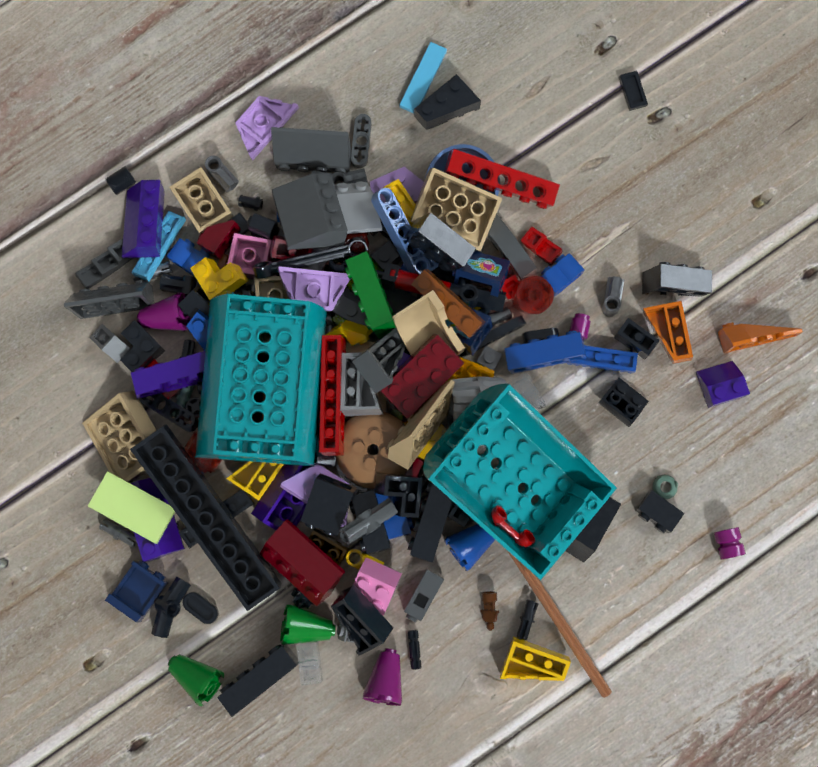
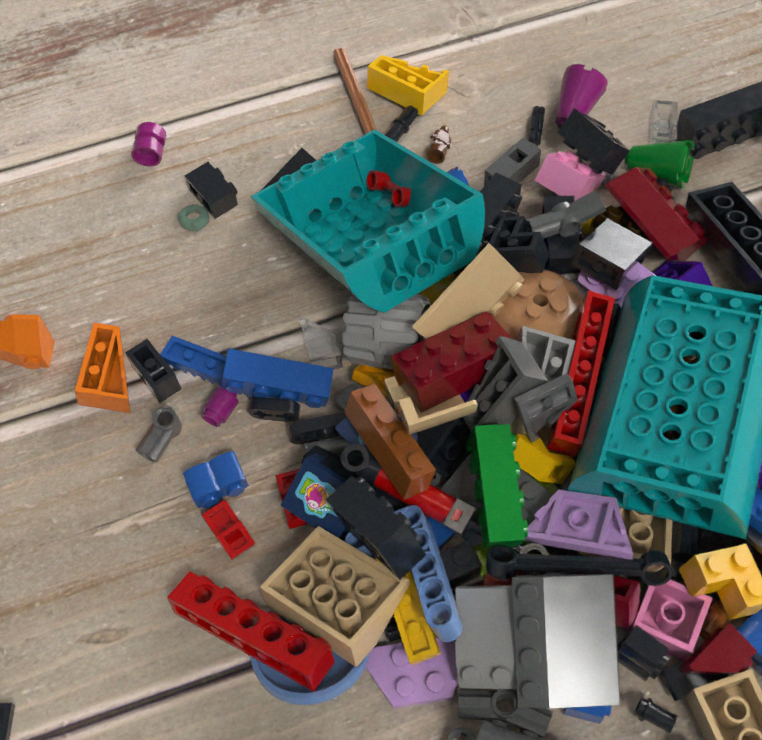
camera: 165 degrees left, 20 degrees down
dark grey slope [487,214,537,279] -> none
clear red brick [511,276,554,314] -> none
black brick [598,378,649,427] -> none
wedge [642,262,712,297] -> none
dark purple slope [696,361,750,408] -> none
none -> flat silver wing [514,373,578,443]

